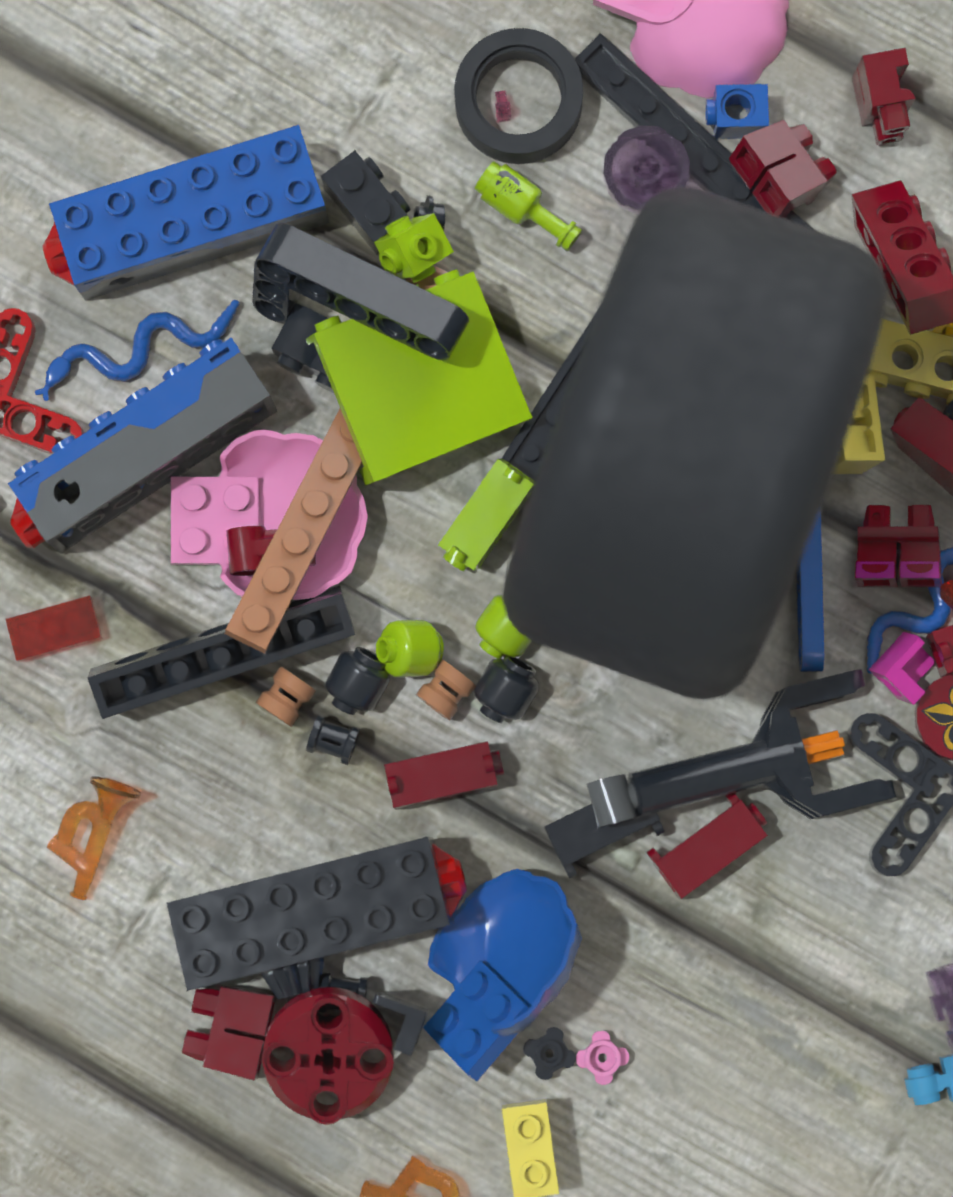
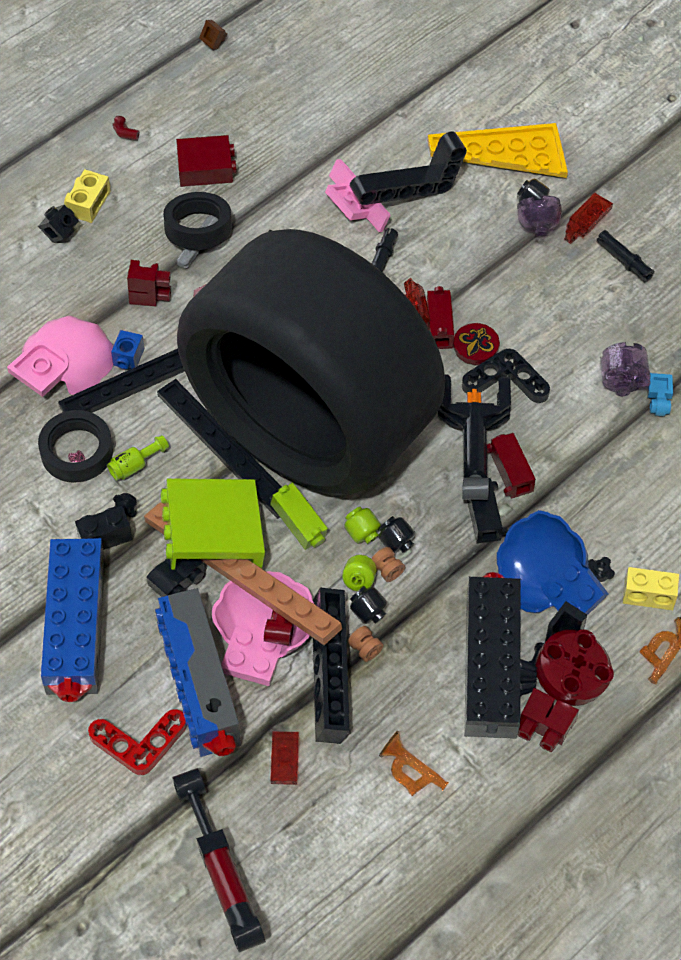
camera: 80 degrees left, 25 degrees down
blue animal [35,300,240,401] -> none
beam [252,223,469,361] -> none
black bush [306,714,360,765] -> none
lime brick [374,213,454,282] -> none
dark red brick [384,741,504,810] -> none
bright pink plate [576,1031,629,1085] -> none
clear purple cylinder [603,126,690,215] -> none
hips [729,120,837,219] -> none
dark pink panel [869,632,934,705] -> none

